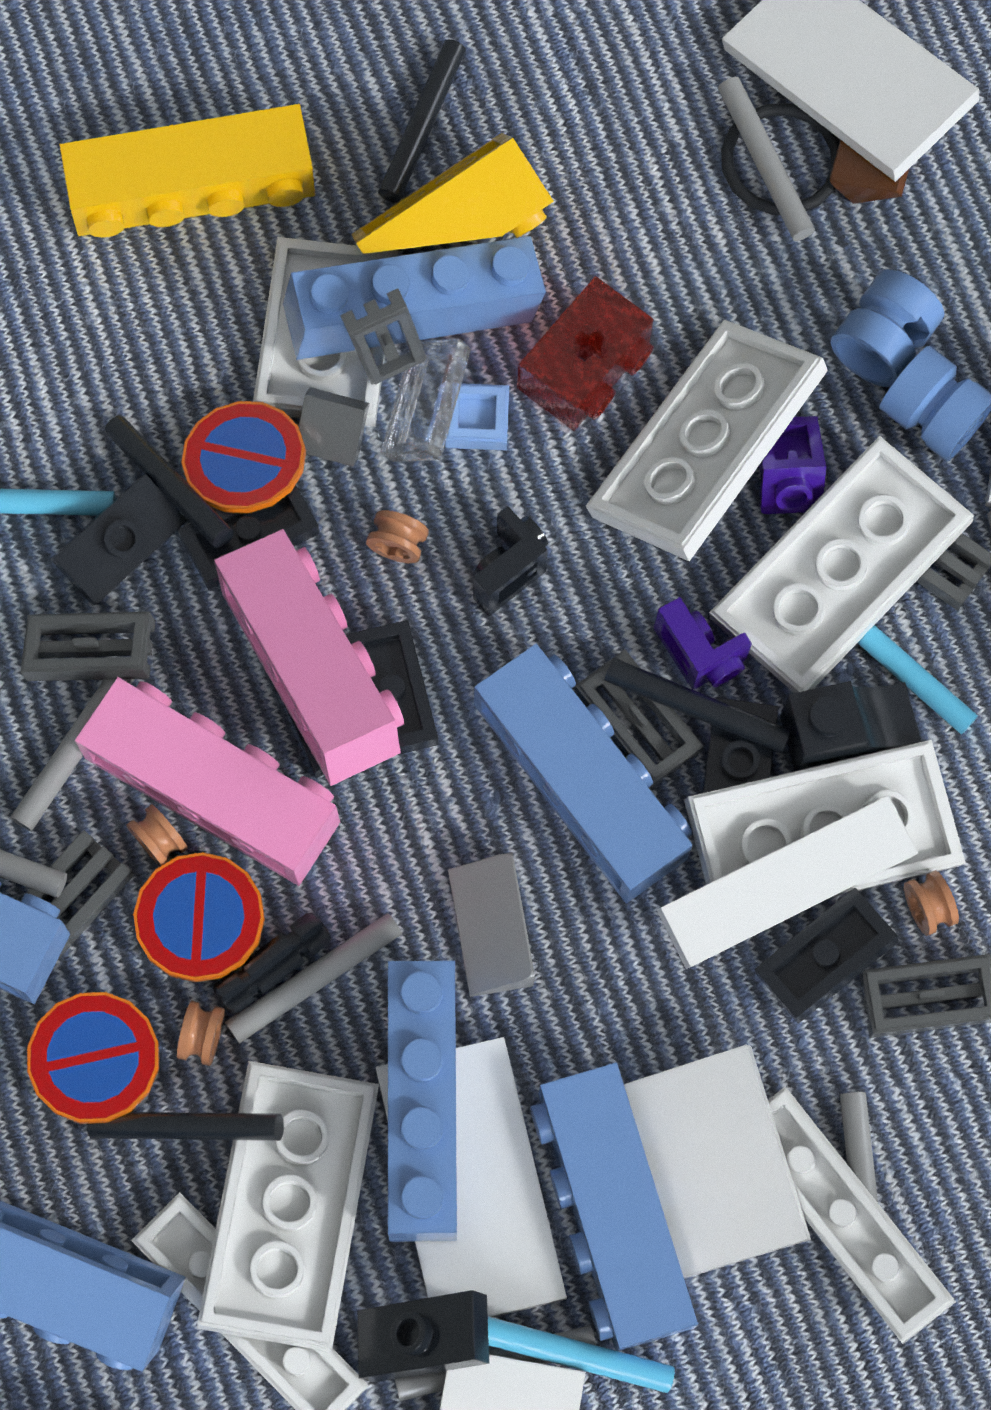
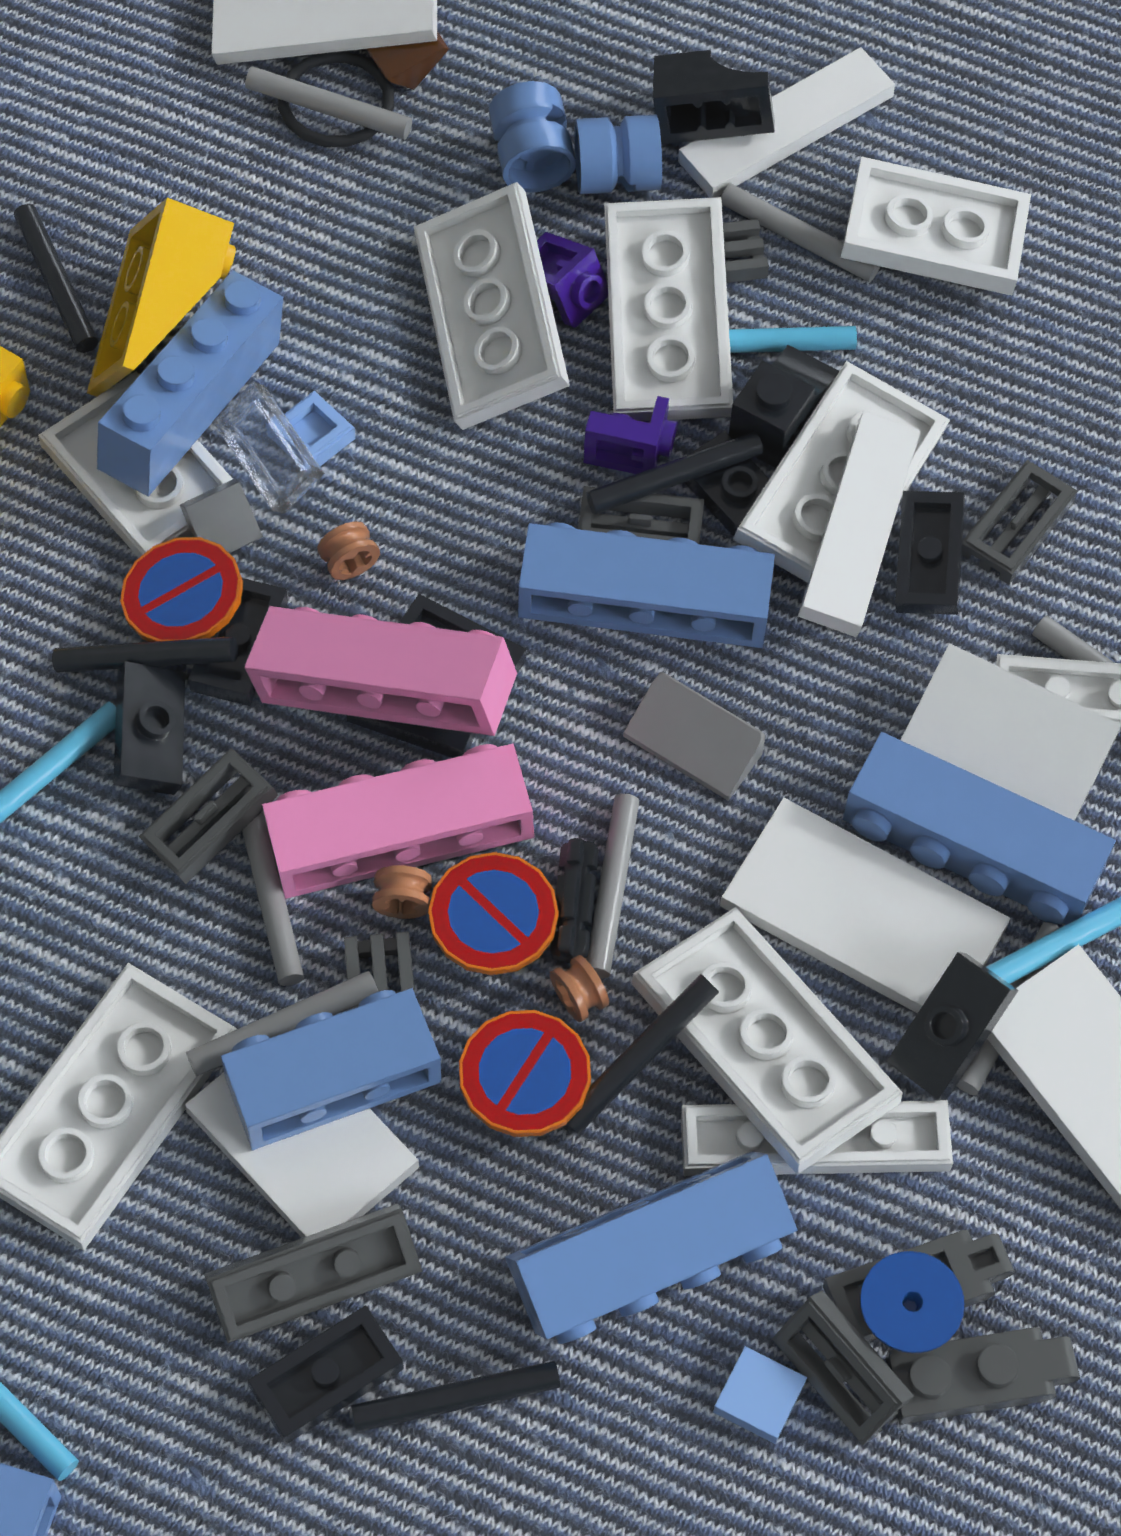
camera: 45 degrees left, 10 degrees down
dark grey tile [340,288,427,385] -> none
medium blue brick [388,961,457,1242] -> none
black bracket [473,506,548,617] -> none
clear red brick [517,276,654,431] -> none
nougat bush [904,870,959,936] -> none

